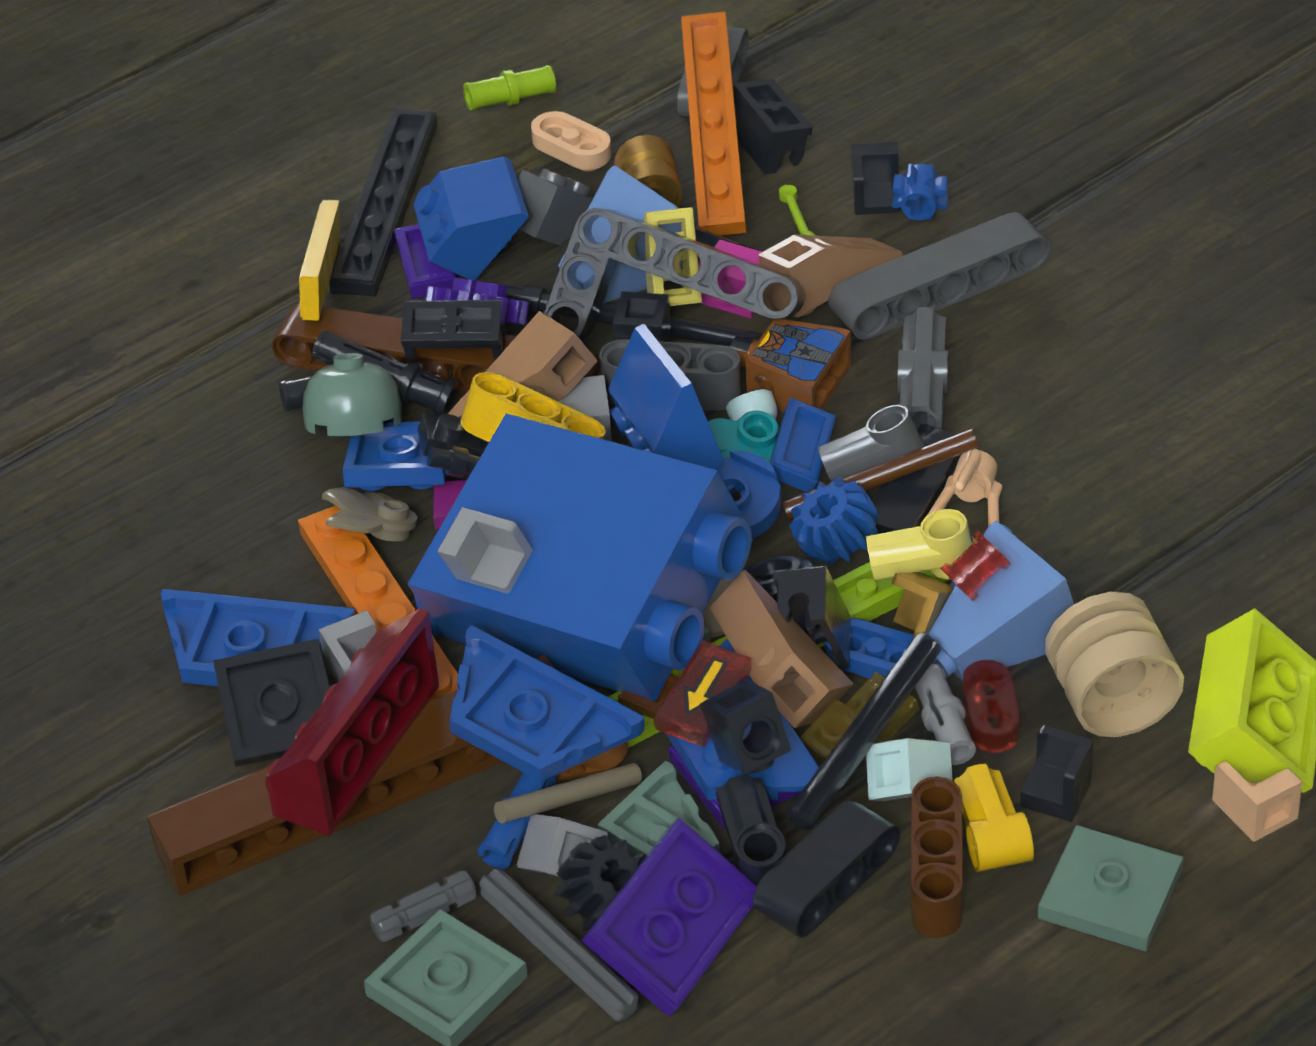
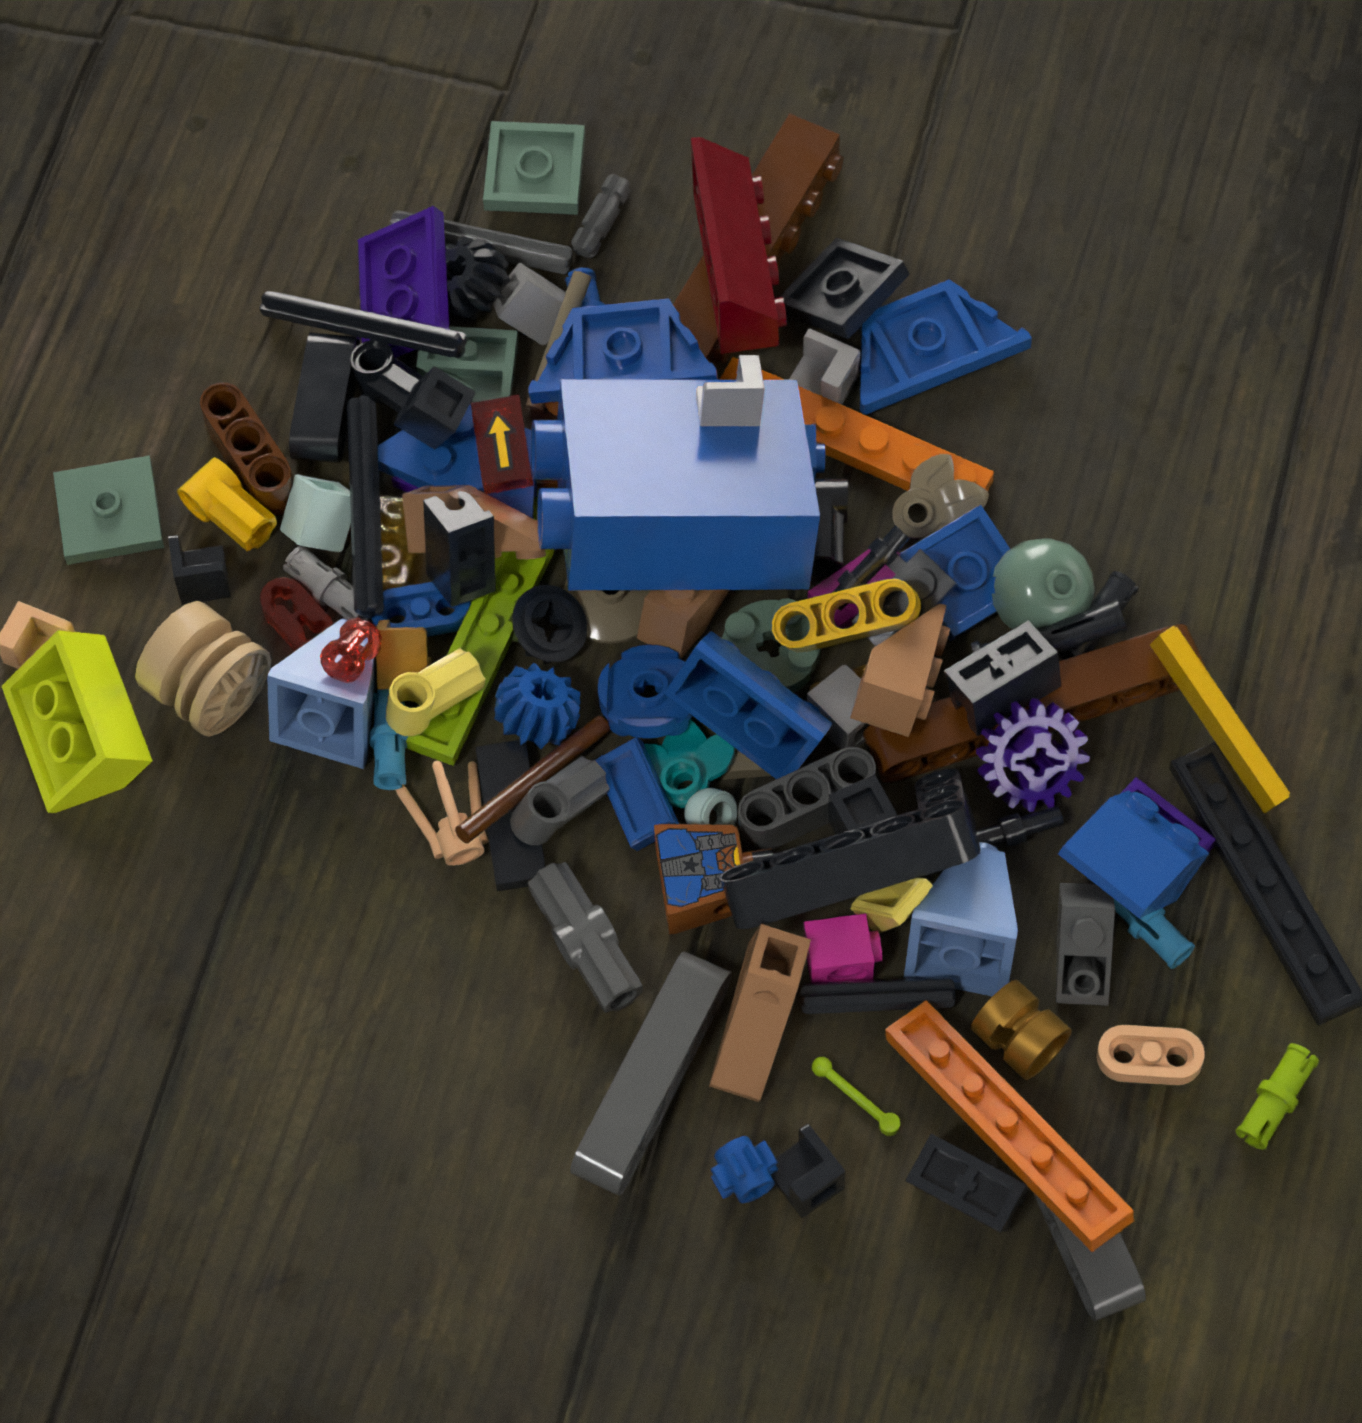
camera: 145 degrees right, 20 degrees up
none -> black axle [259,291,467,358]

